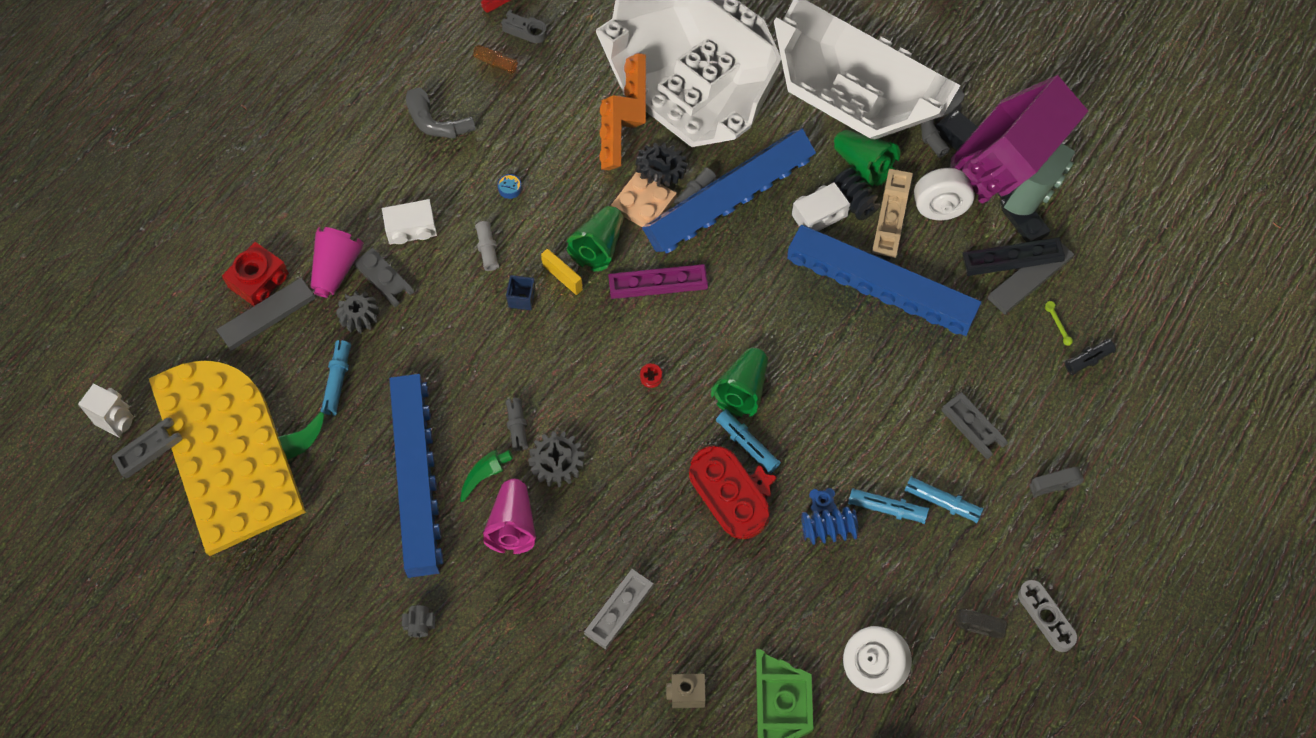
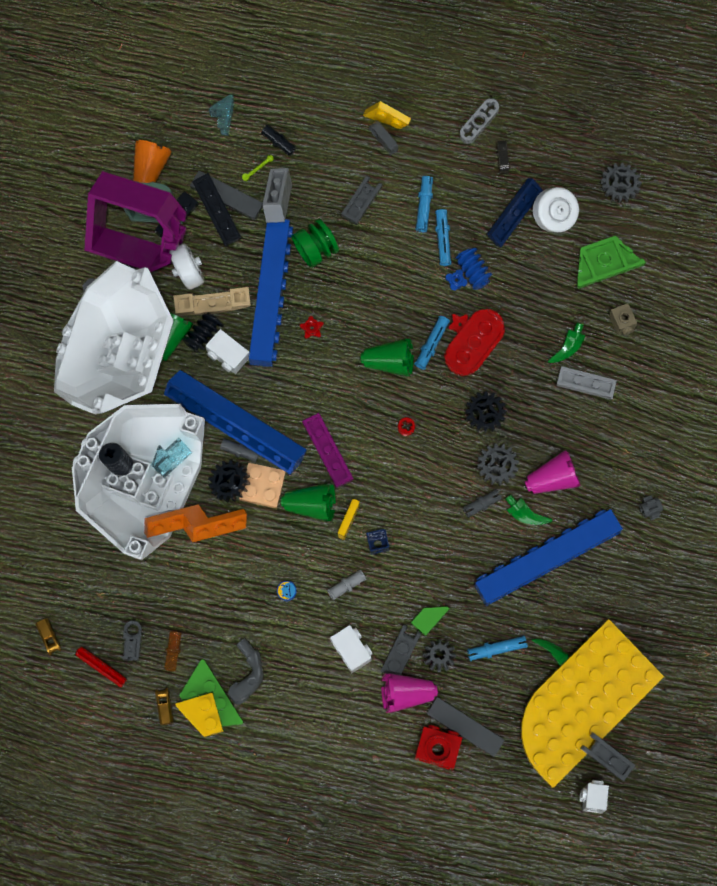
camera: 110 degrees left, 10 degrees up
none -> black piece [99,443,133,475]
none -> orange cone [133,140,172,183]
none -> clear light blue slope [152,438,193,478]
none -> pearl gold bar [155,688,174,725]
none -> yellow wing [176,693,224,738]
none -> bright green wing [179,659,244,727]
none -> clear light blue slope [209,94,234,136]
none -> light grey brick [263,168,292,223]
none -> green wheel [291,218,339,268]
none -> red plate [299,316,324,339]
none -> yellow wing [363,101,411,129]
none -> bright green tile [411,607,450,637]
none -> black gear [465,391,507,433]
none -> dark blue plate [487,178,543,247]
none -> green bar [548,323,585,363]

